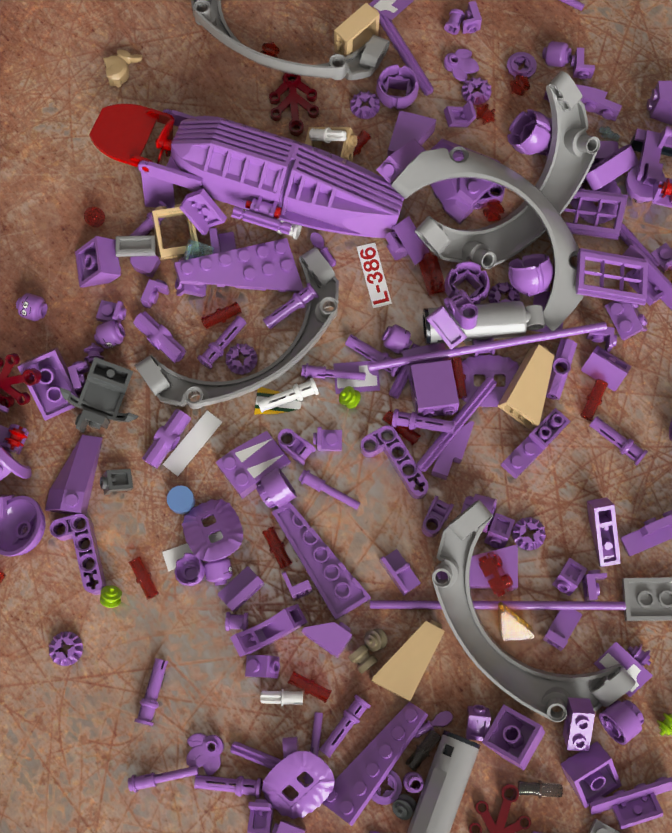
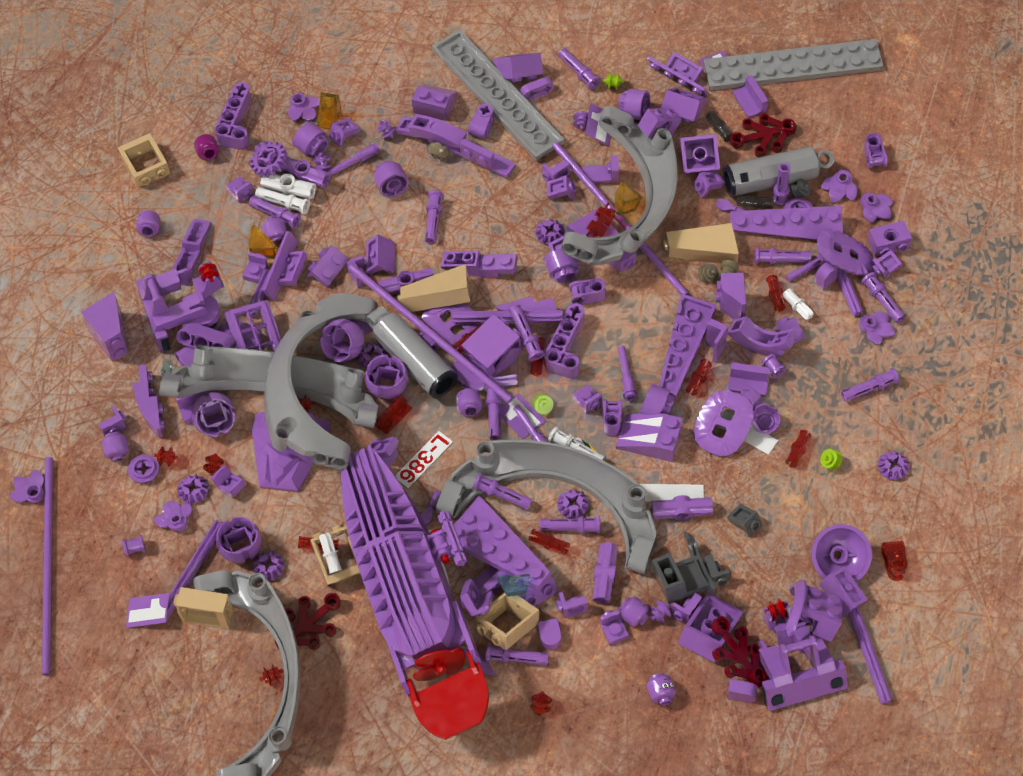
camera: 125 degrees left, 15 degrees down
medium lavender wedge [45,435,103,516] -> none
medium lavender beam [50,514,106,595] -> none
medium lavender slope [75,236,121,288] -> none
light grey tile [116,235,156,257] -> none
medium lavender pin [128,766,199,793] -> none
medium blue piece [167,486,195,515] -> none
medium lavender slope [376,139,426,184] -> none
medium lavender panel [380,549,421,596] -> none
medium lavender slope [387,111,436,158] -> none
medium lavender sticker [393,216,431,265] -> none
tile [426,305,467,350] -> none
medium lavender piece [444,290,478,330] -> none
medium lavender bracket [462,0,482,34] -> none
medium lavender piece [576,248,648,305] -> none
clear red pin [580,379,608,421] -> none
medium lavender slope [587,497,621,567] -> none

